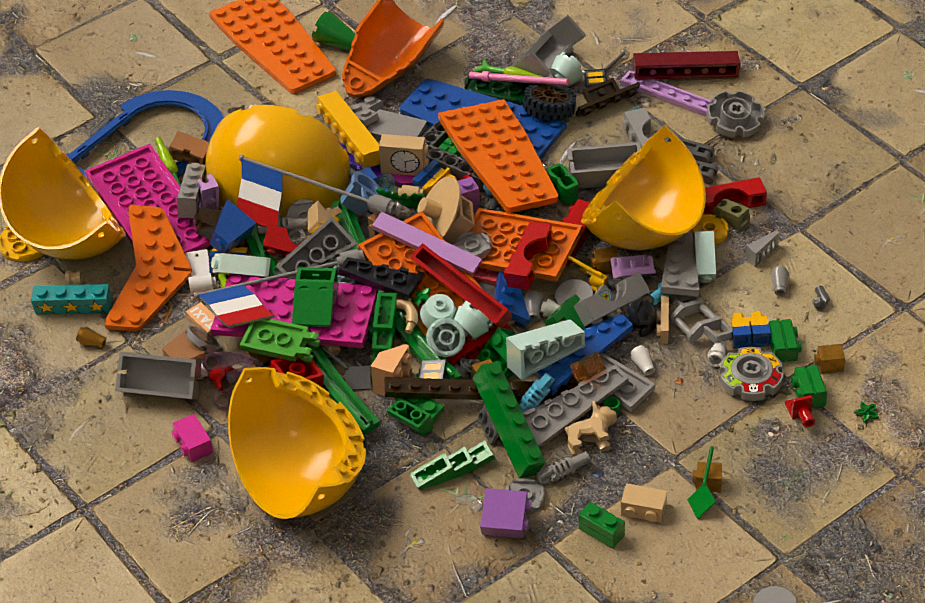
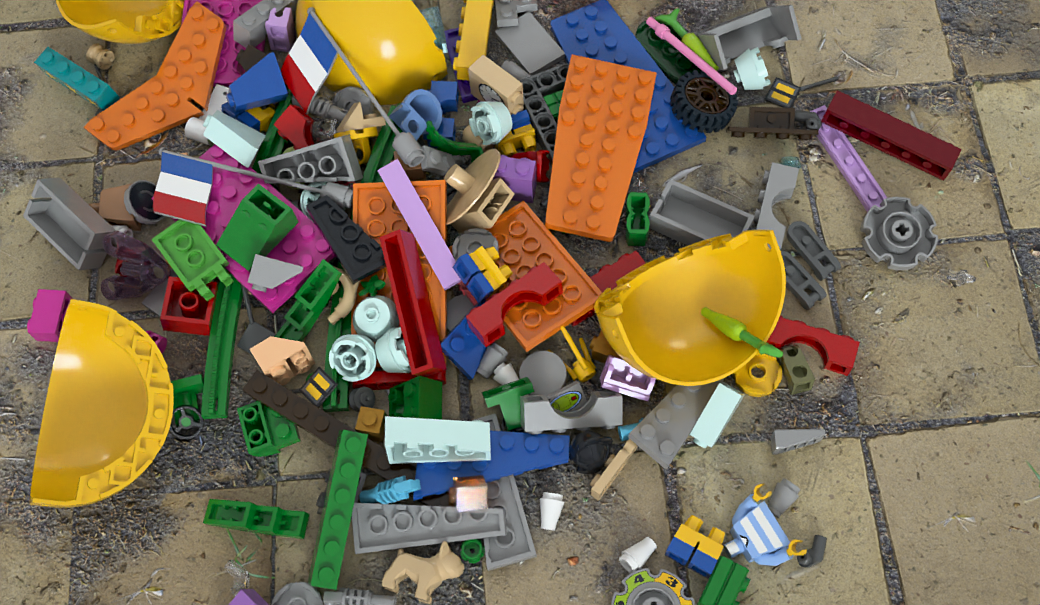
camera: 35 degrees right, 20 degrees up
pearl gold cone [76,327,106,348] -> none
clear light blue plate [378,174,395,191] -> none
light grey bar [669,295,733,343] -> none
none -> light grey slope [248,254,303,292]
none -> hips [452,246,513,304]
none -> light aqua cone [469,101,512,145]
none -> piece [701,307,784,358]
none -> light blue torso [723,483,807,566]
none -> dark grey arm [794,110,822,130]

